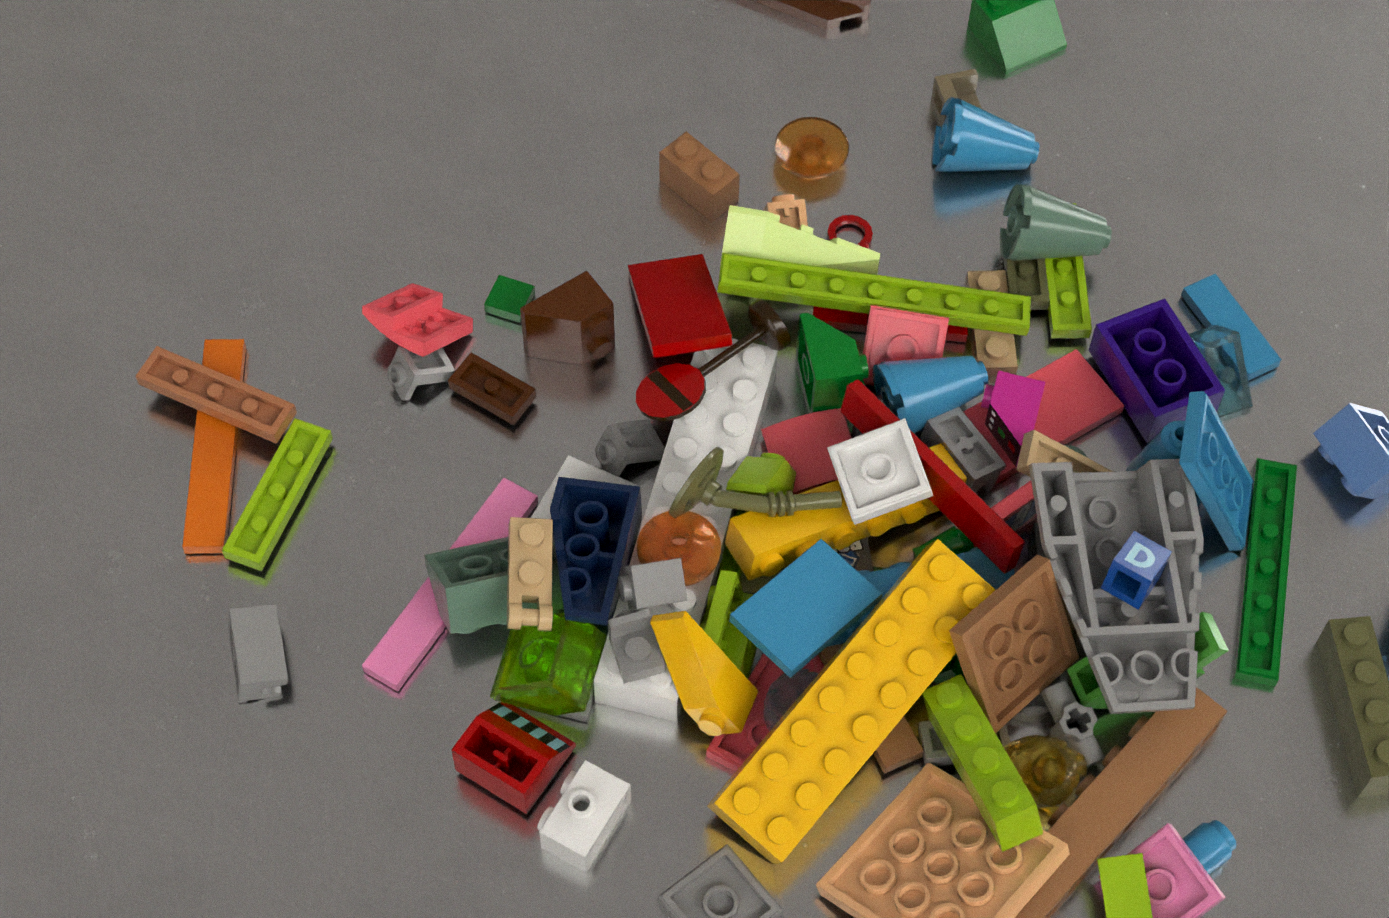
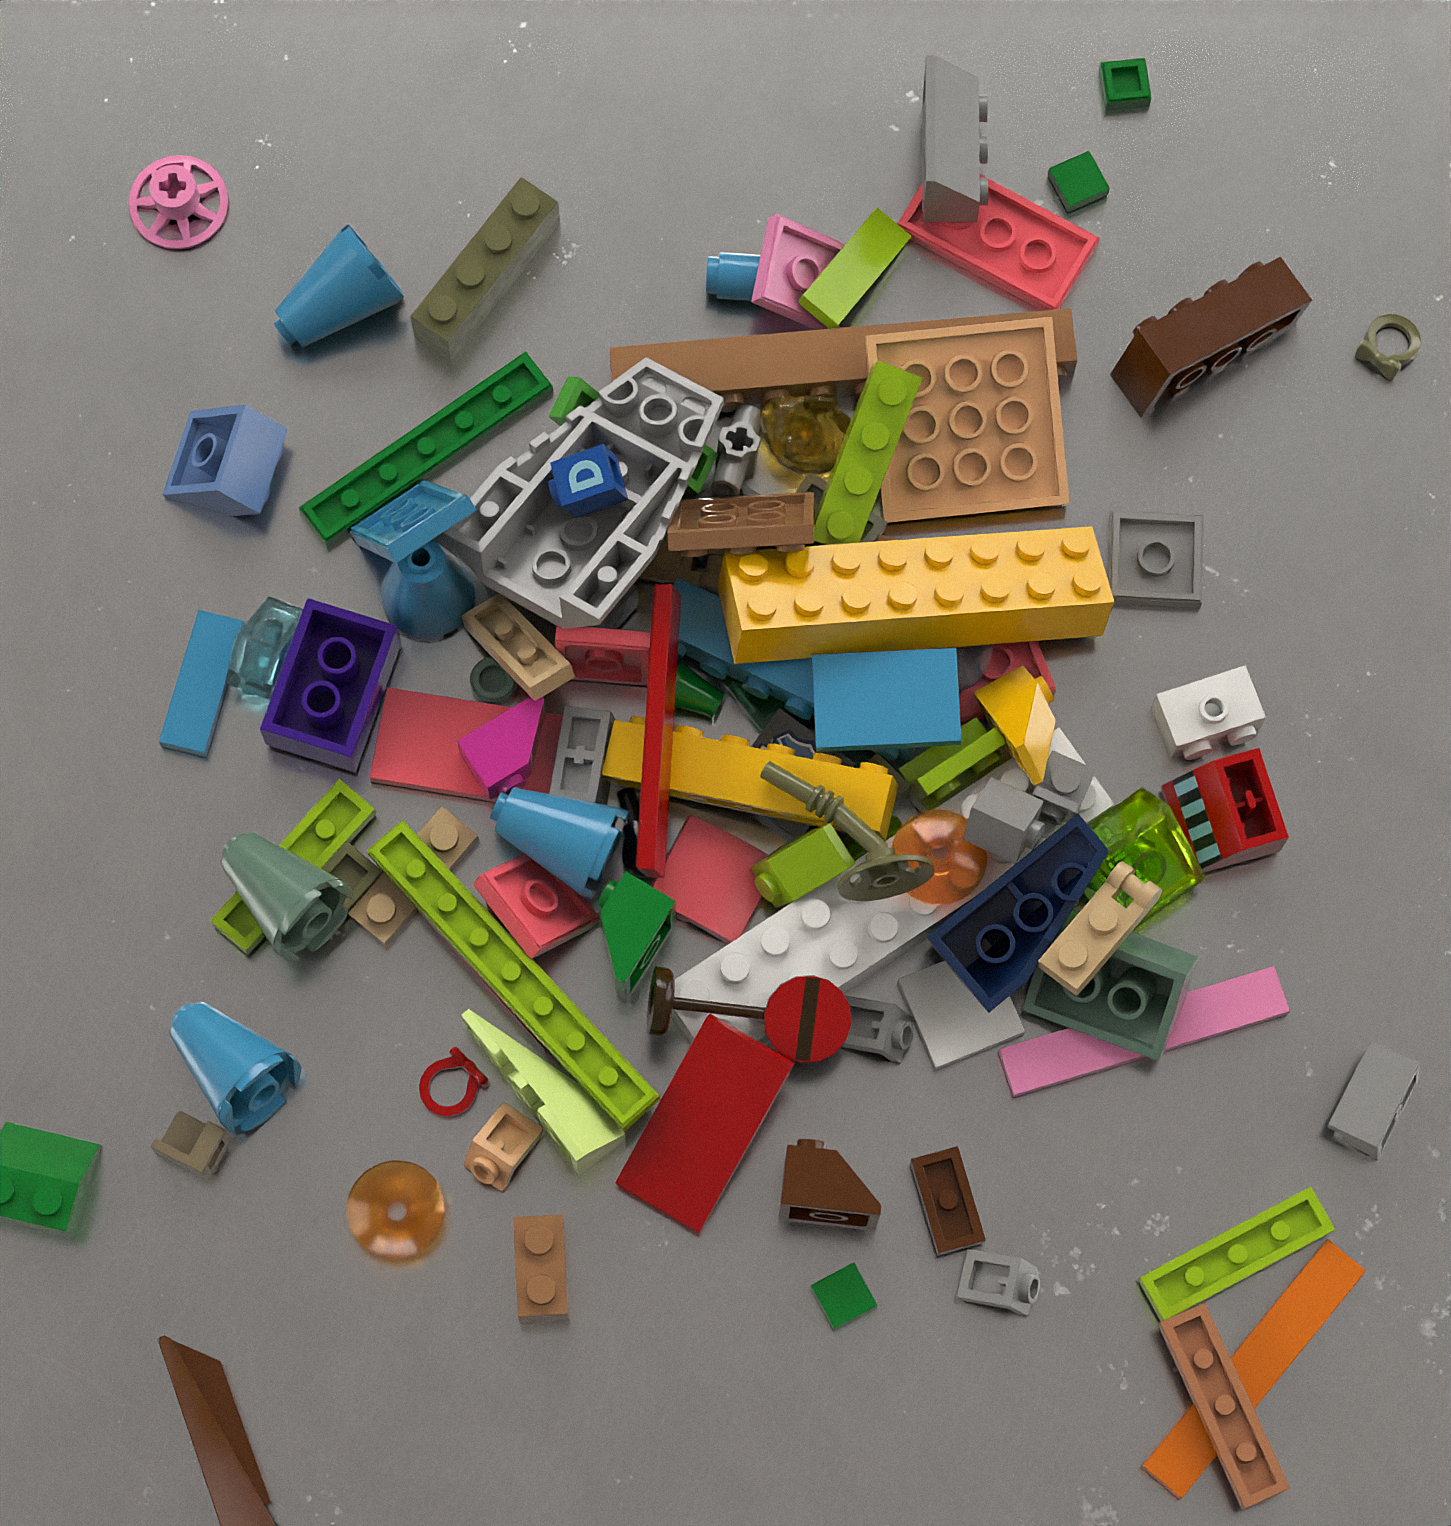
camera: 140 degrees left, 15 degrees up
coral slope [362,283,473,357] -> none
white tile [827,418,934,525] -> none

